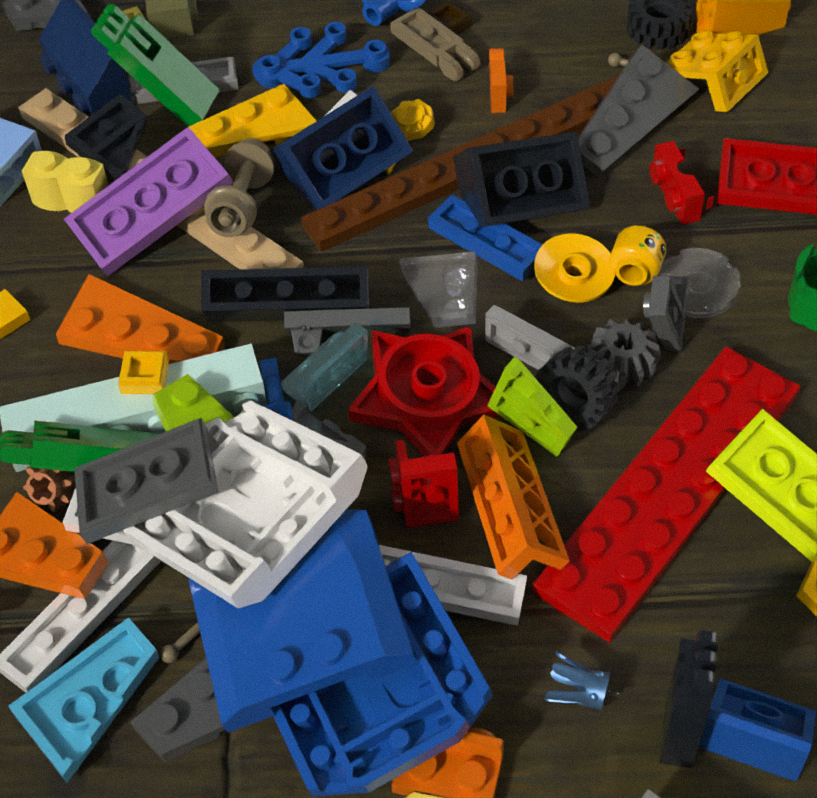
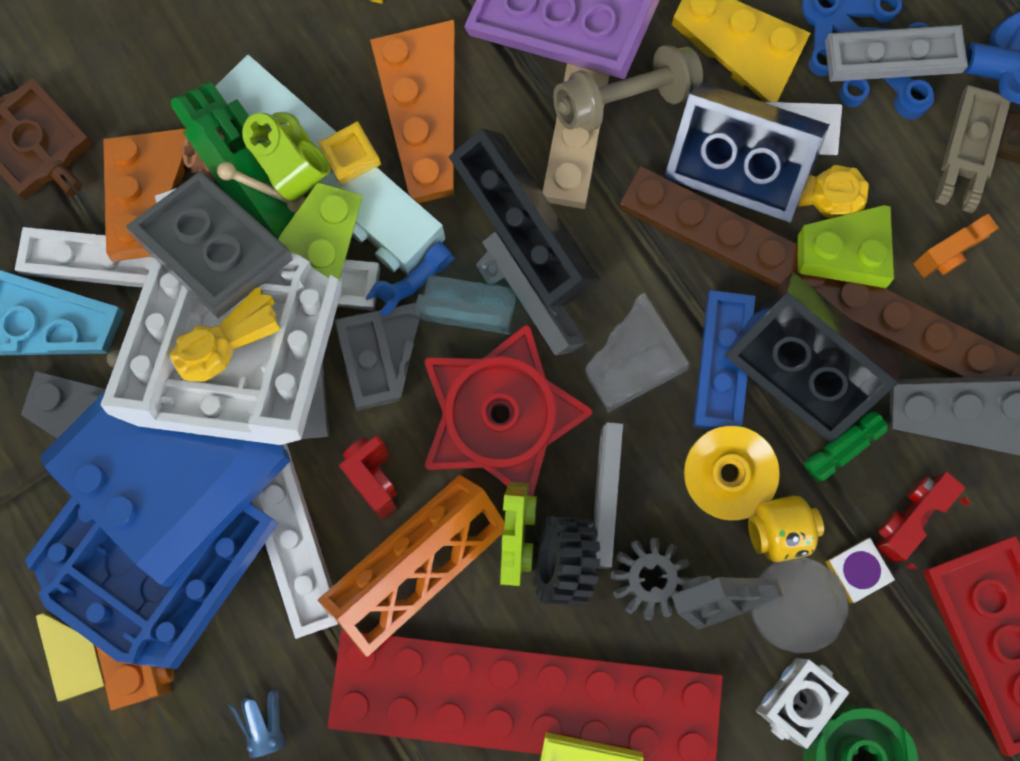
camera: 60 degrees right, 25 degrees up
none -> yellow piece [170,287,281,382]
none -> tan hinge [217,162,306,213]
none -> lime piece [242,112,331,202]
none -> white head [756,658,850,749]
none -> lime wing [798,205,894,288]
none -> green axle [804,411,888,482]
none -> light grey tile [825,25,968,82]
none -> tile [825,538,895,603]

